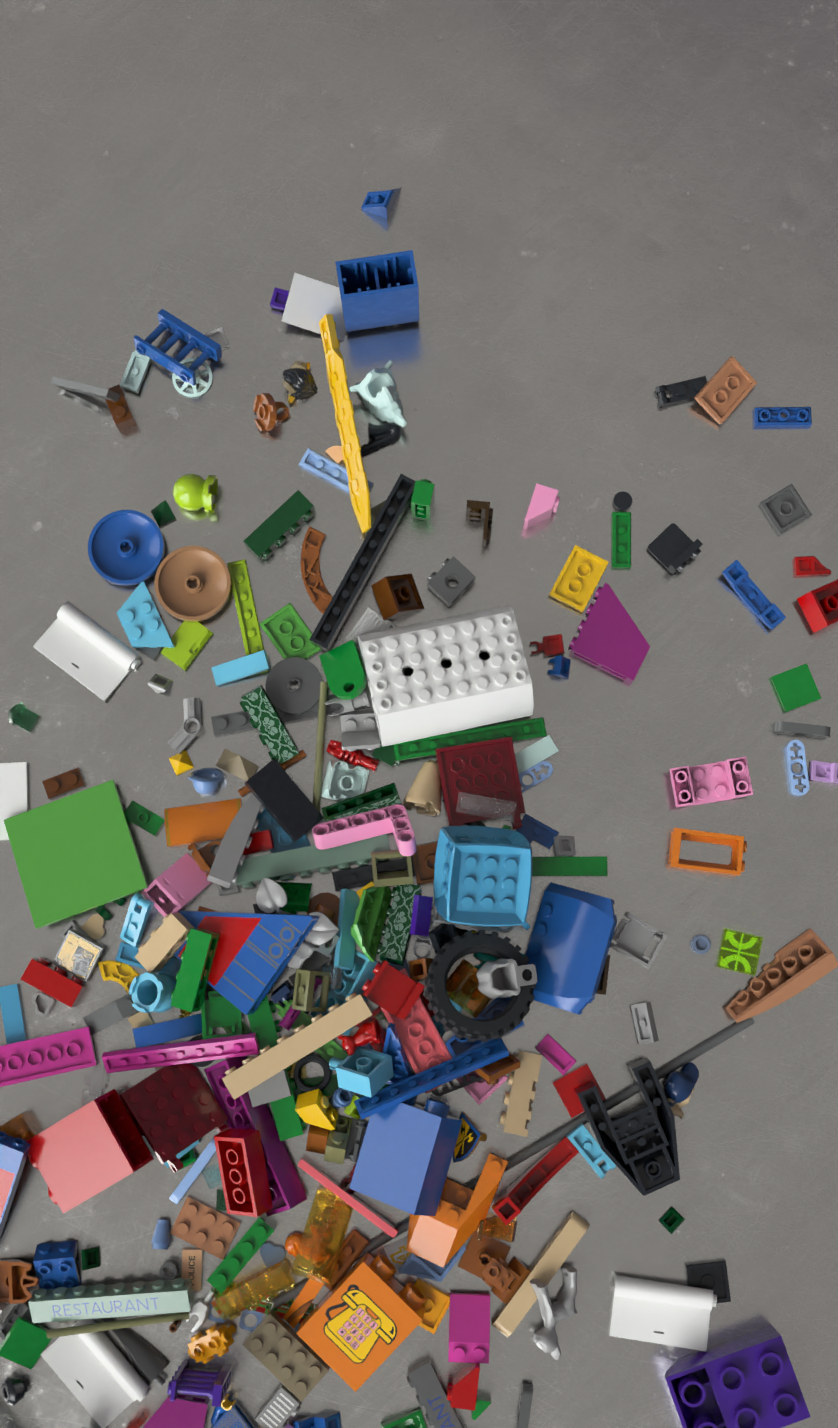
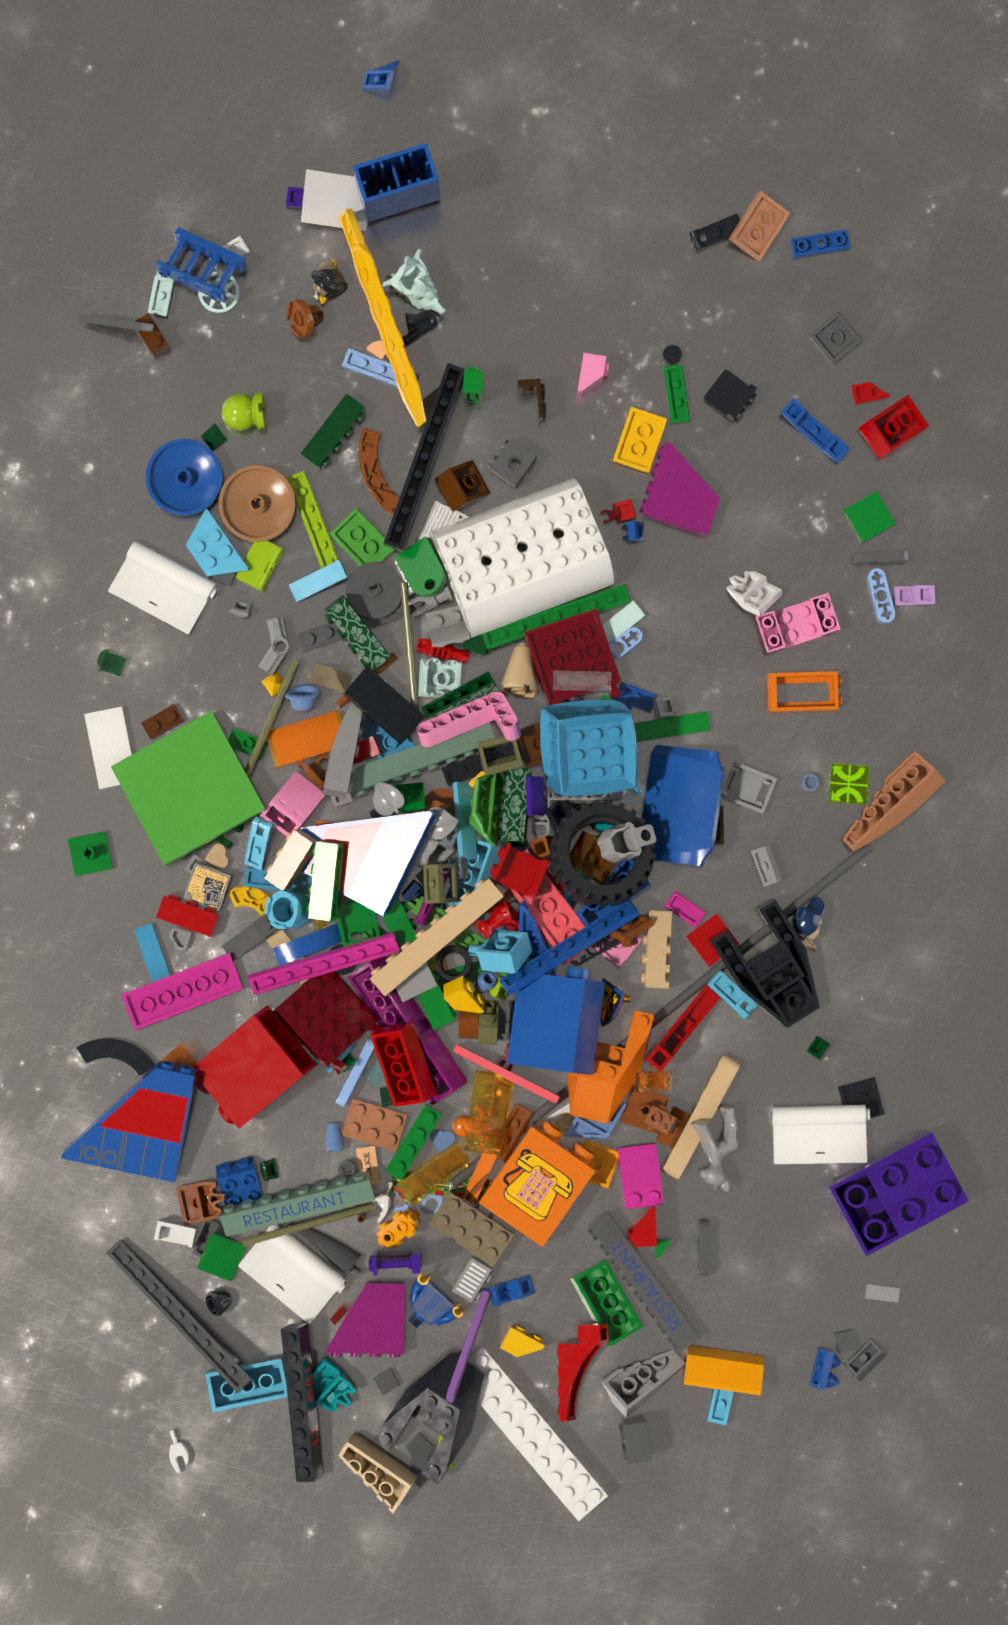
camera: 15 degrees left, 5 degrees up
none -> olive piece [244,660,299,778]
none -> white plate [726,571,782,617]

